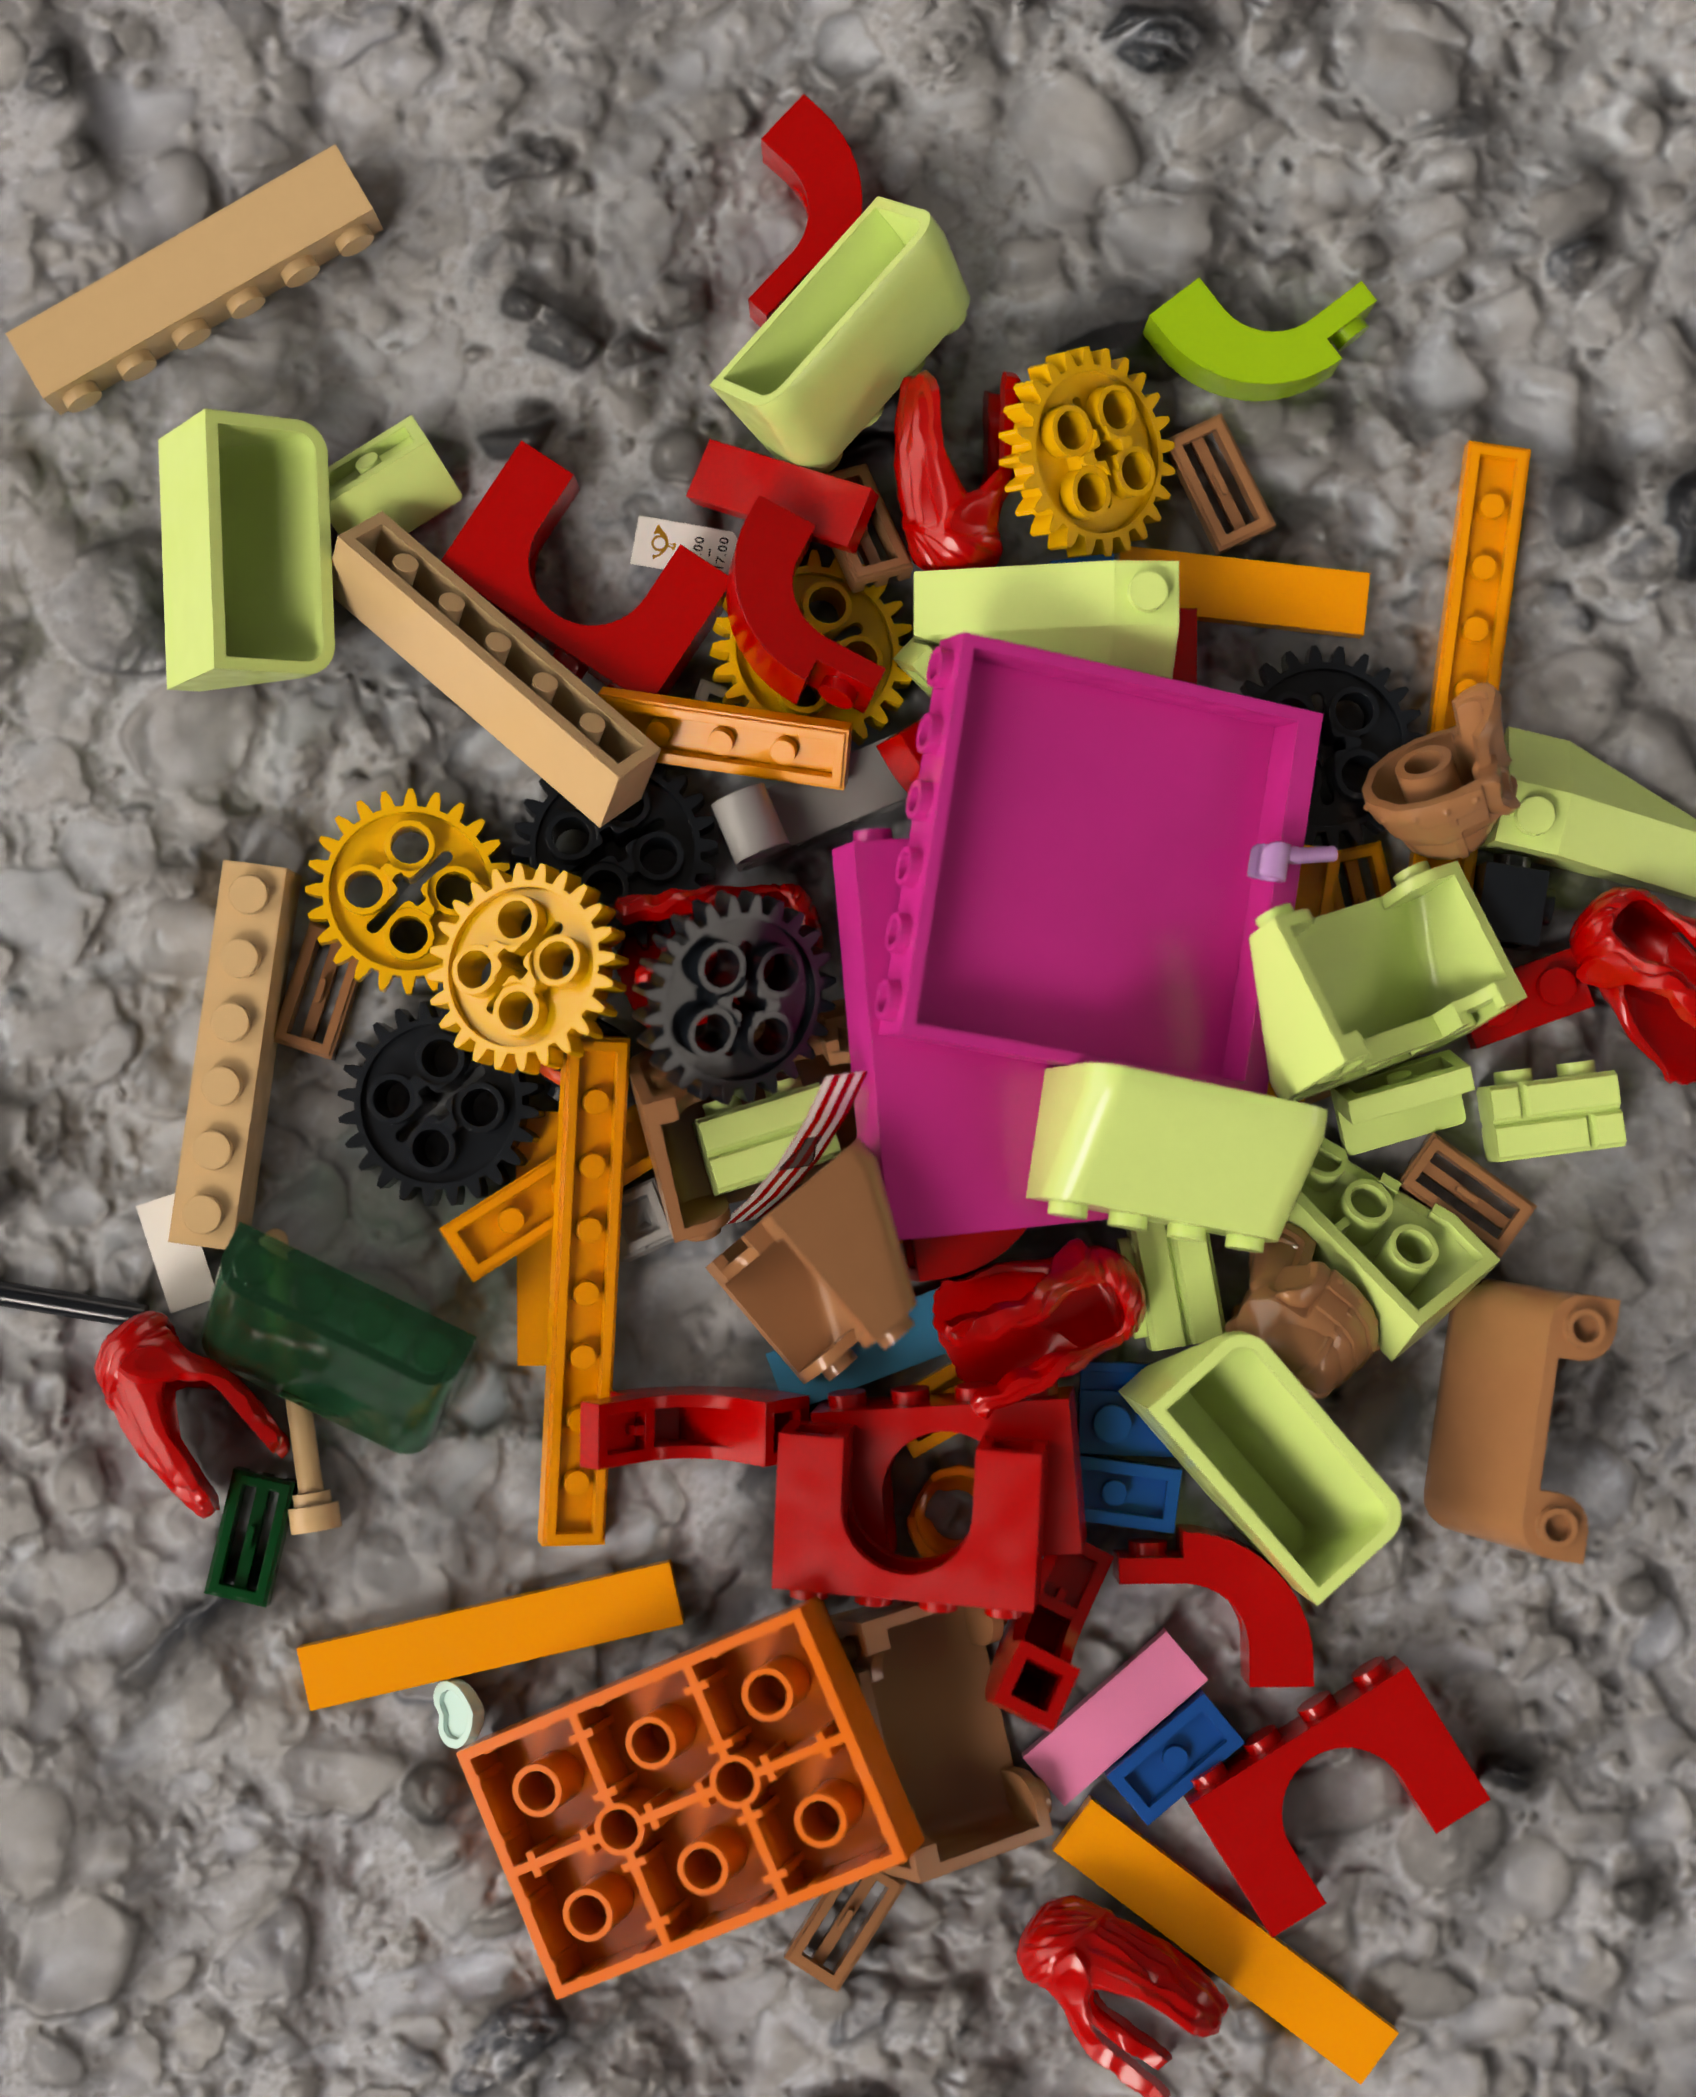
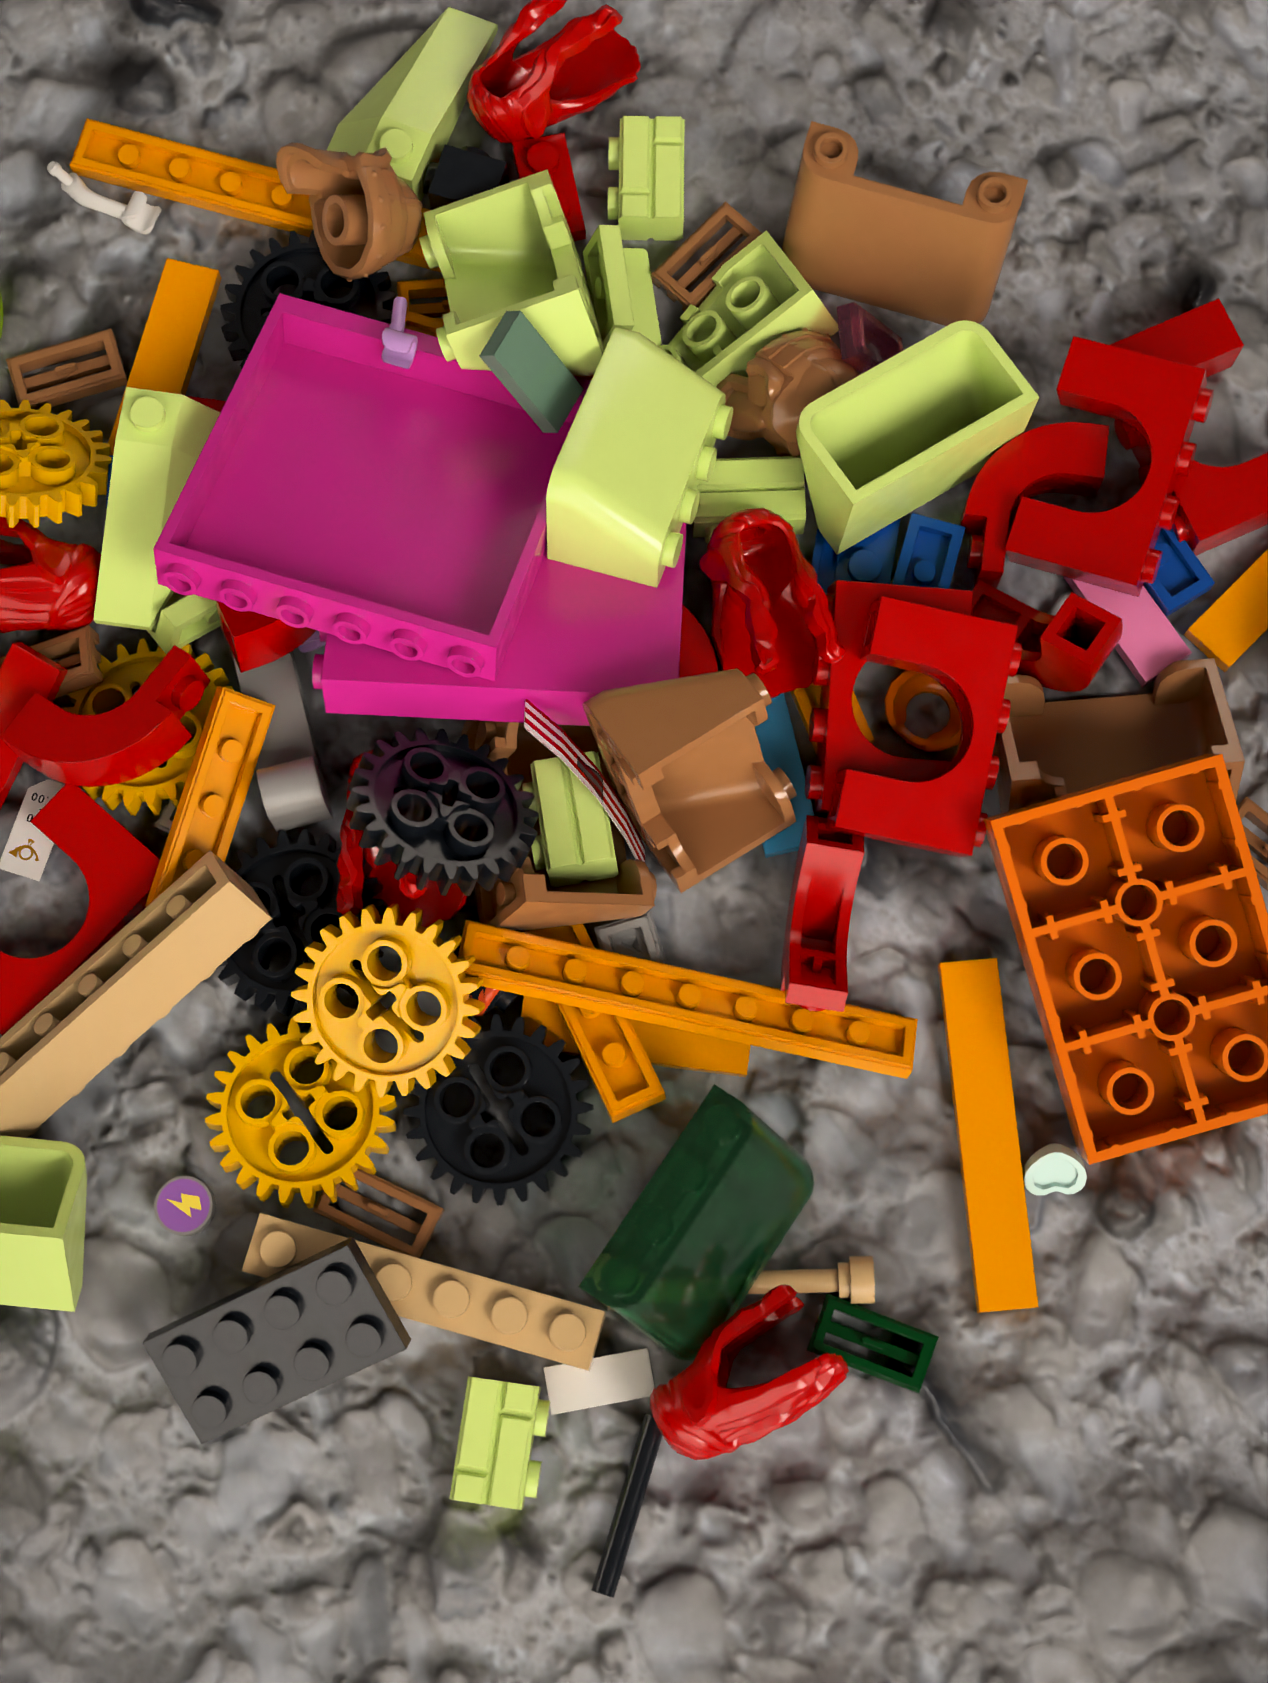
camera: 80 degrees left, 10 degrees down
none -> white piece [47,161,162,235]
none -> black plate [143,1237,411,1444]
none -> medium lavender tile [154,1176,216,1236]
none -> yellowish green brick [449,1376,550,1510]
none -> sand green tile [479,311,584,433]
none -> clear pink tile [836,302,903,374]
none -> red arch [1005,336,1214,597]

